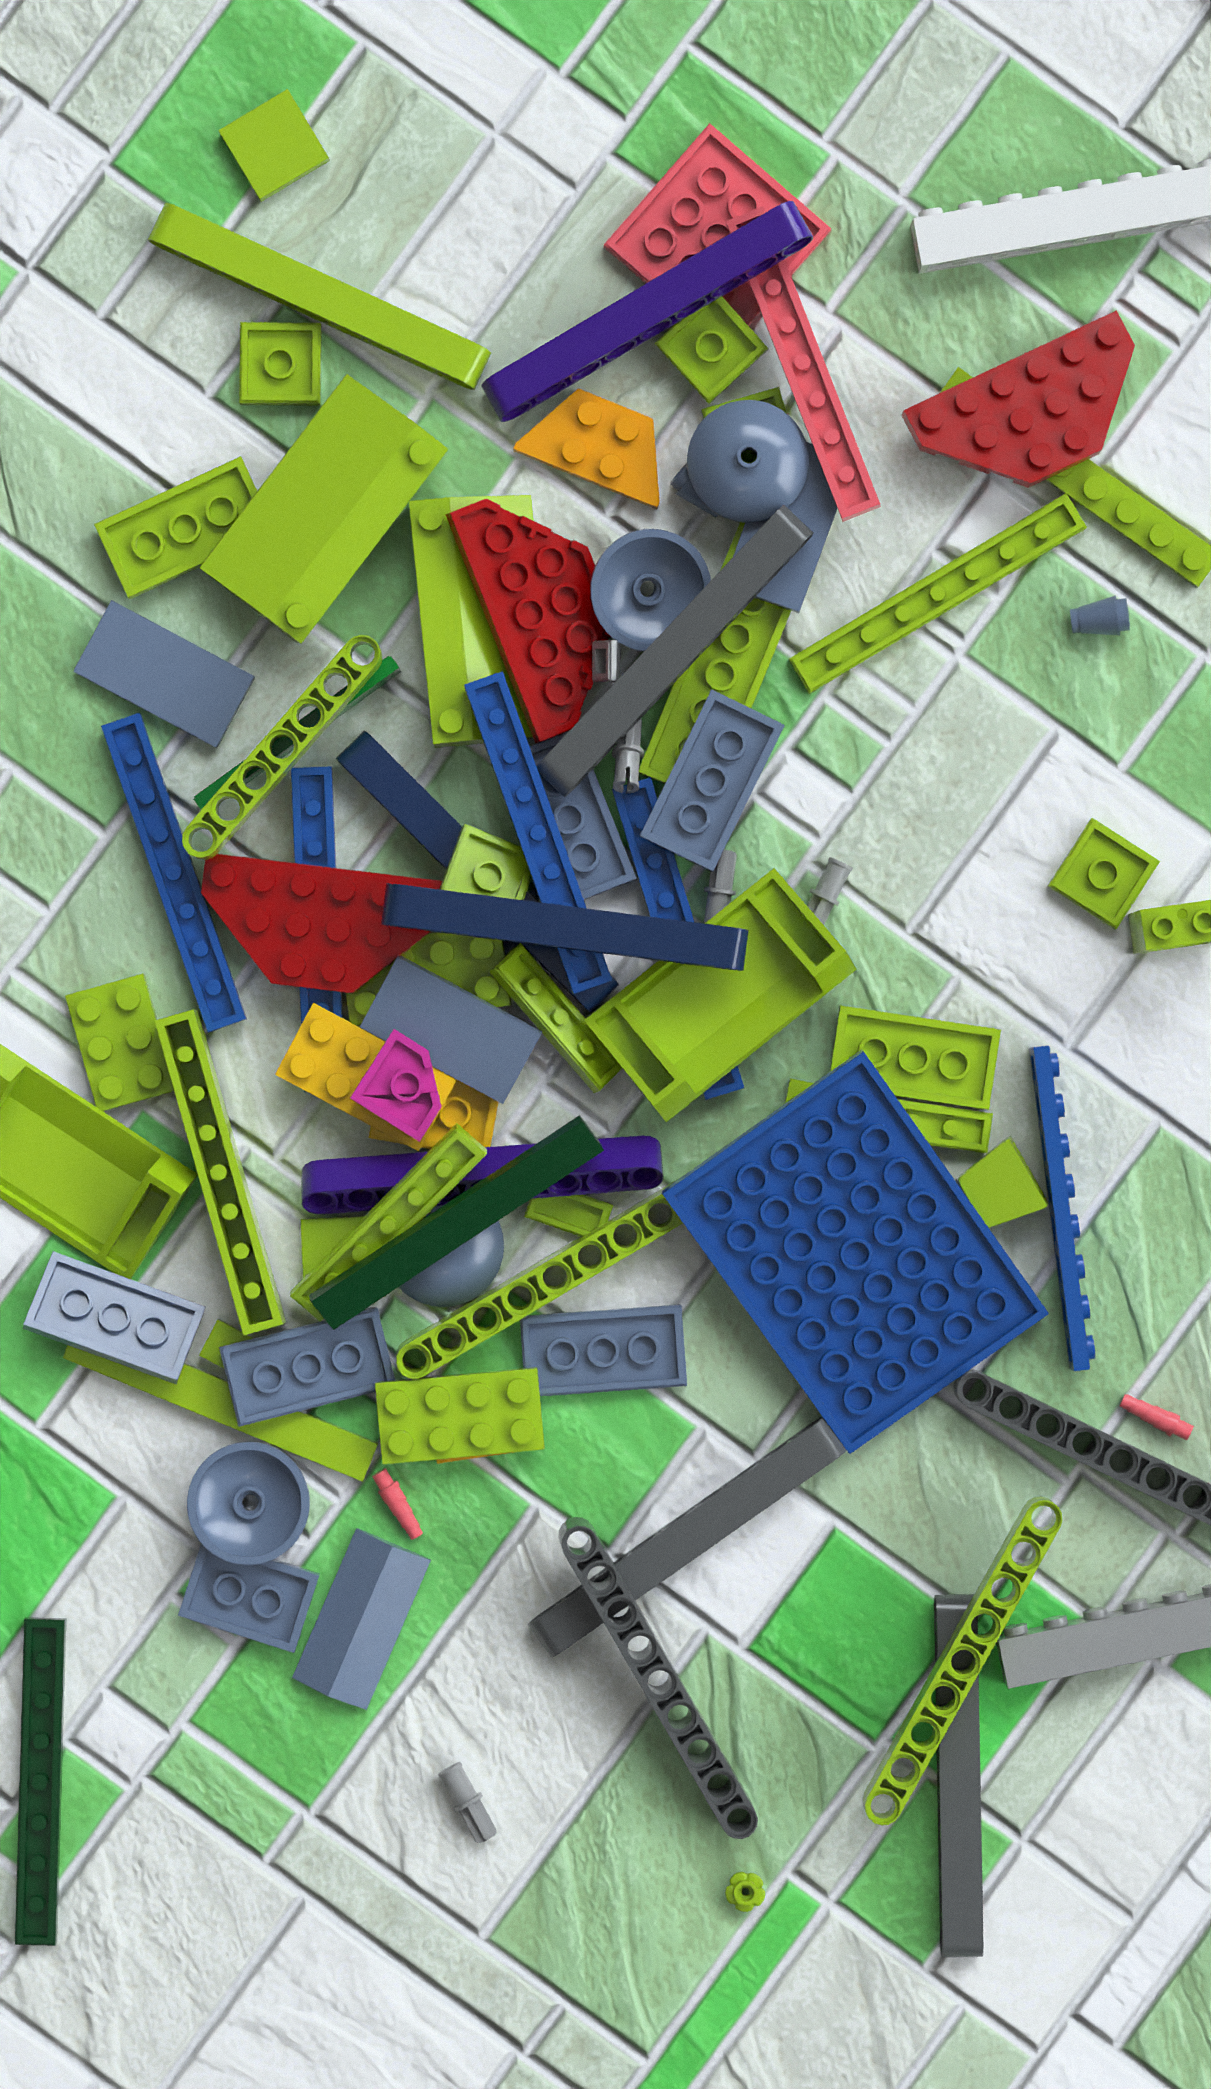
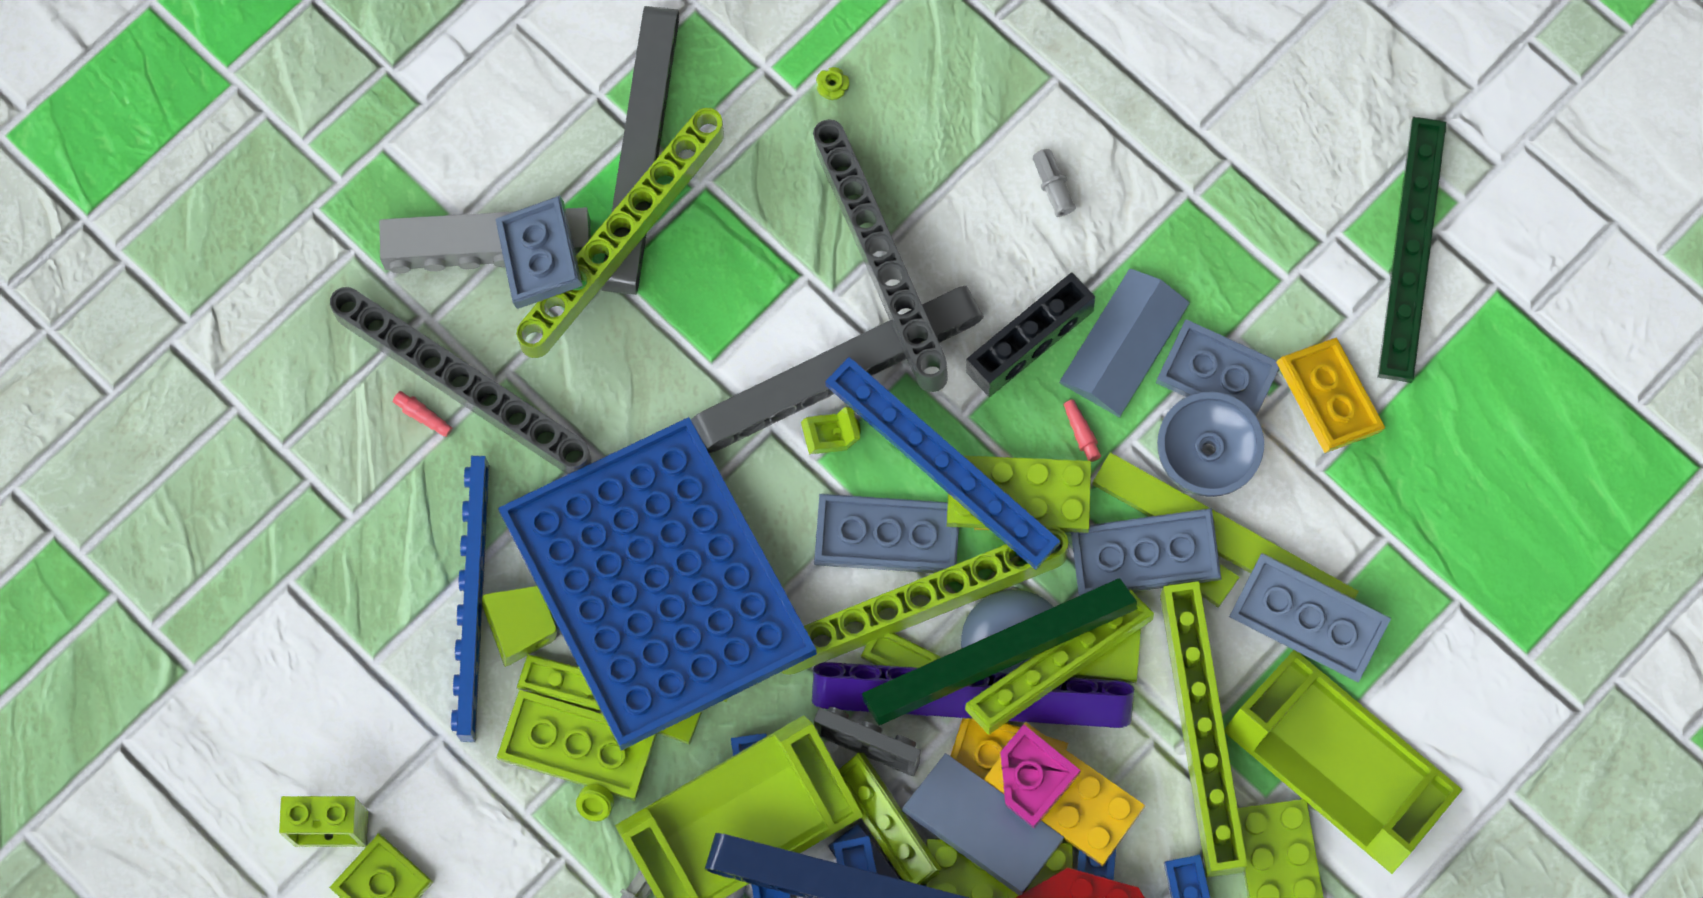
camera: 170 degrees left, 15 degrees down
none -> sand blue tile [495,196,583,309]
none -> lime tile [576,784,614,822]
none -> lime bracket [801,407,860,455]
none -> dark grey plate [814,707,921,777]
none -> blue plate [825,357,1060,570]
none -> black brick [966,272,1095,398]
none -> yellow tile [1276,337,1385,453]

